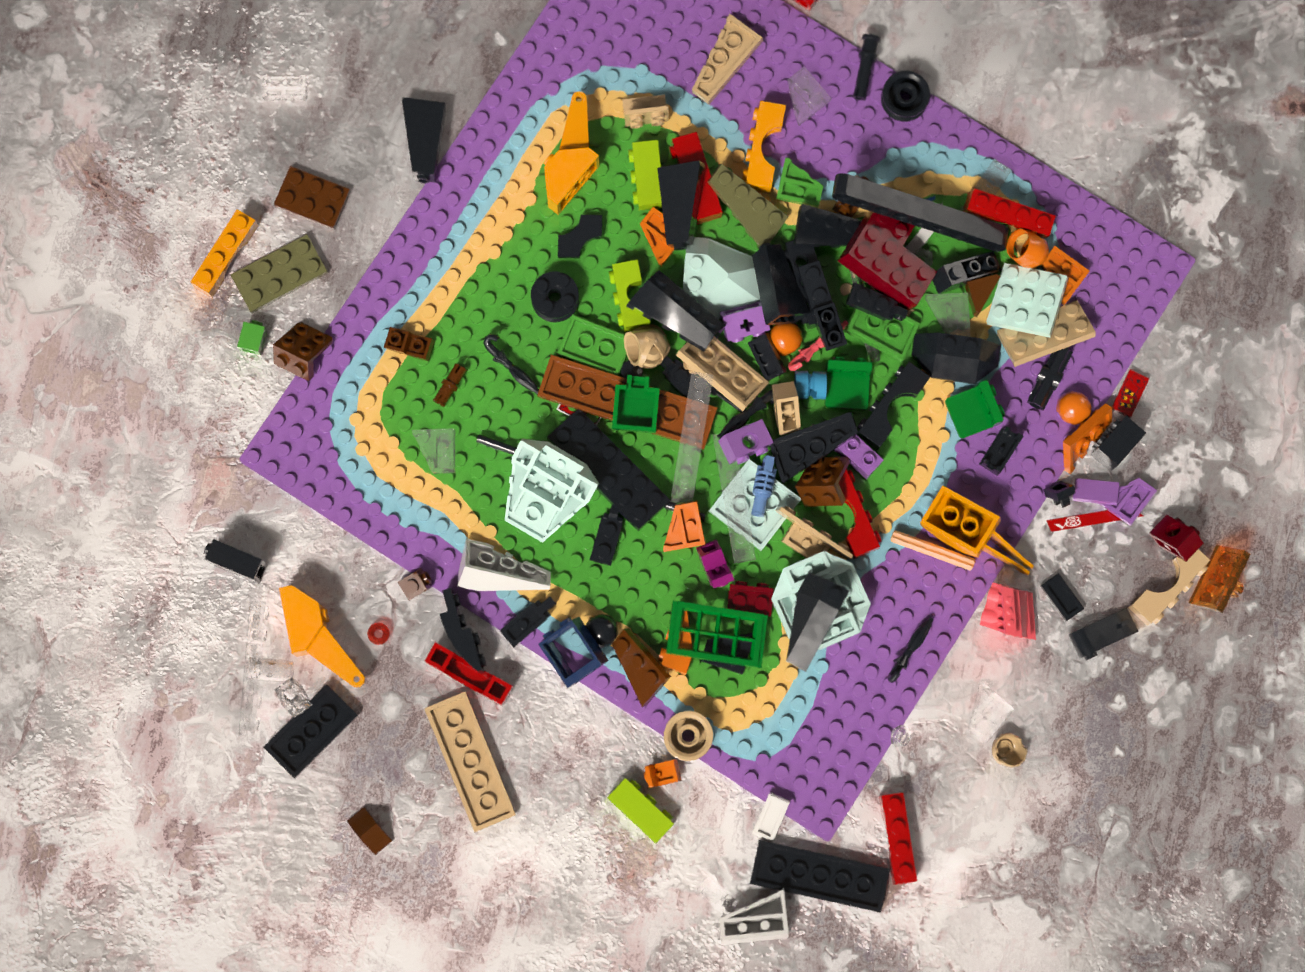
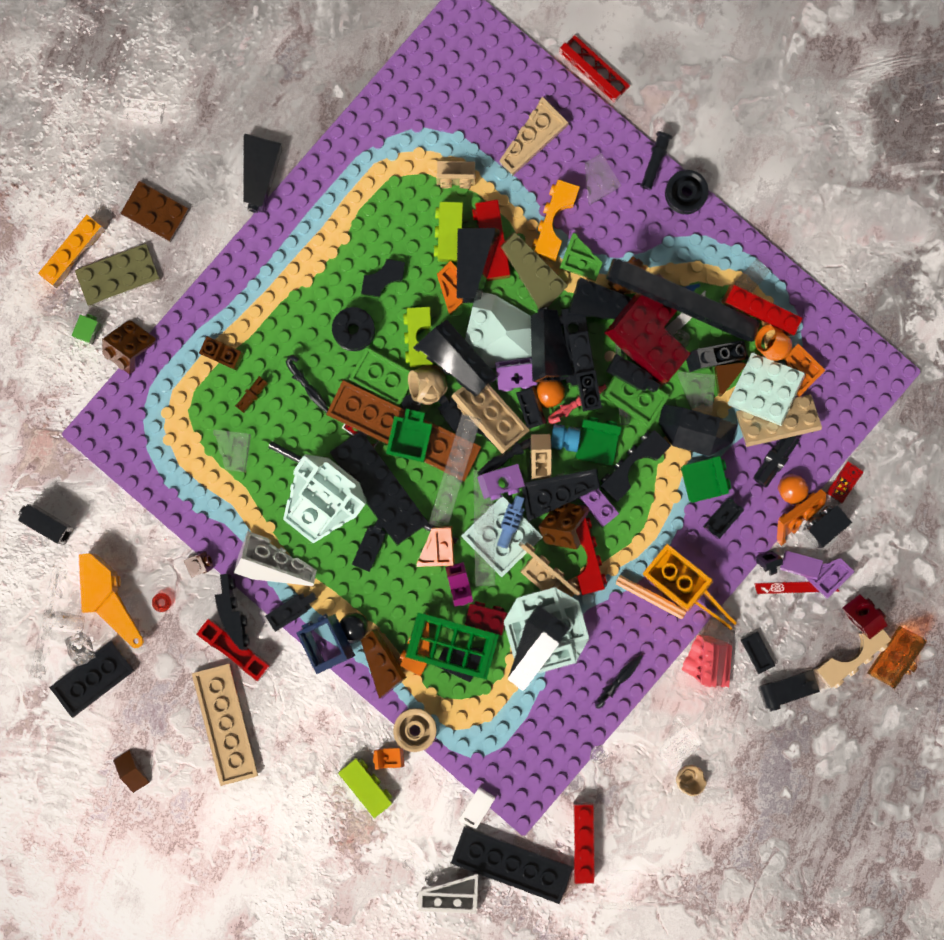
camera: 15 degrees right, 5 degrees up
light orange slope [544,91,599,215] -> none

